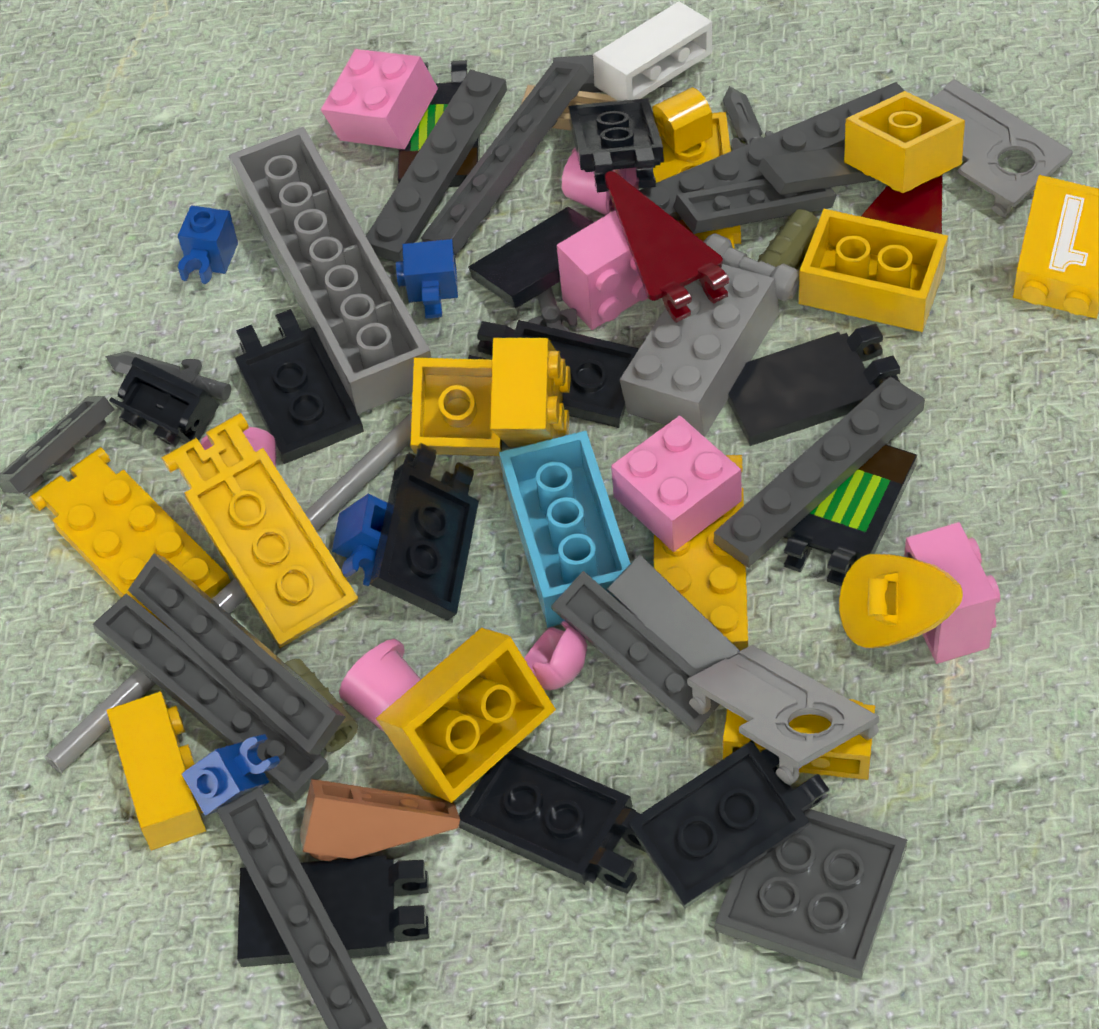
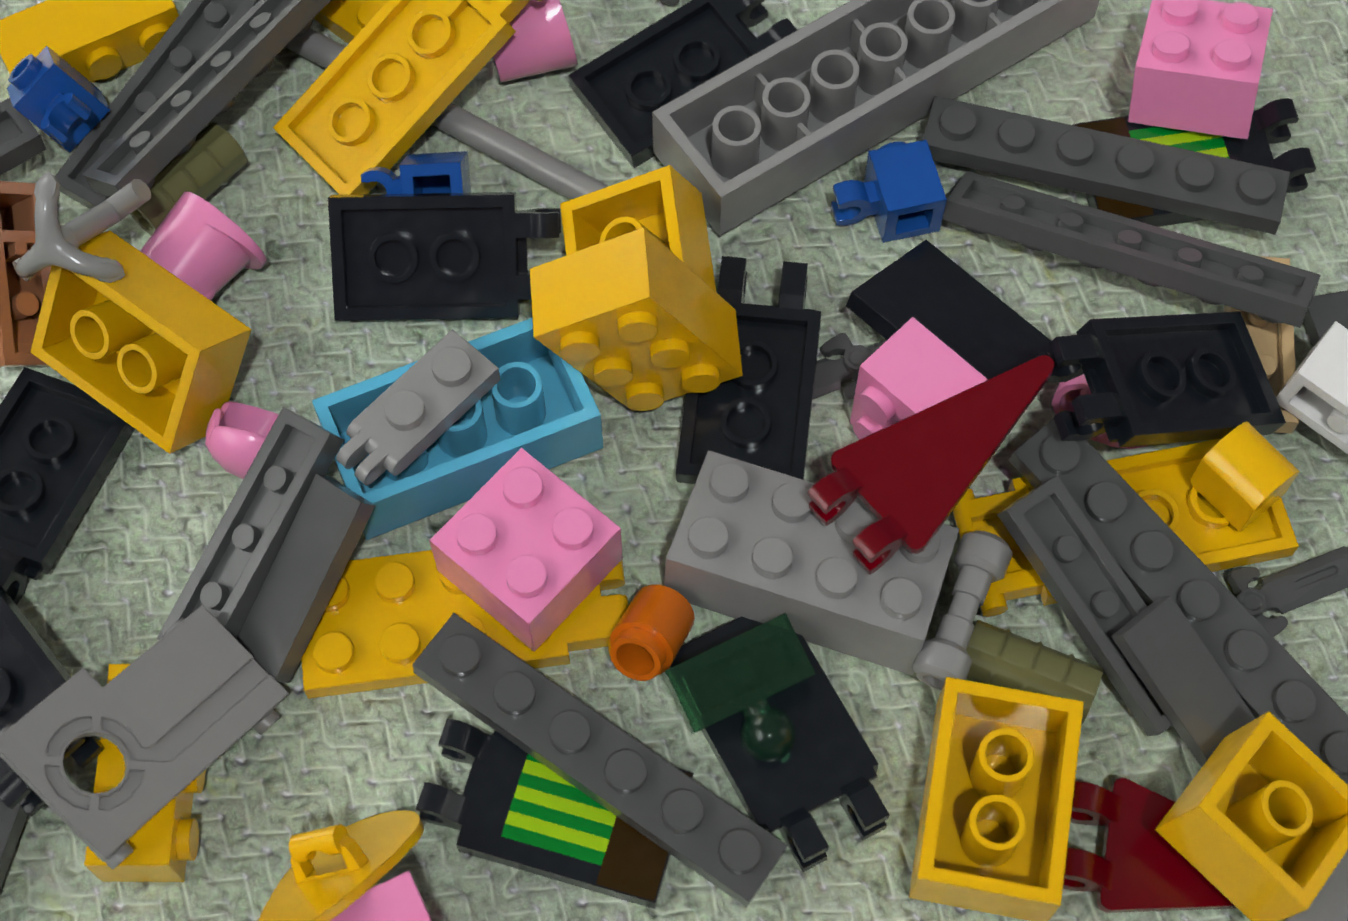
camera: 75 degrees right, 10 degrees up
none -> light grey piece [12,172,151,283]
none -> light grey hinge [336,329,501,485]
none -> orange brick [610,585,695,681]
none -> clear green plate [662,613,815,762]

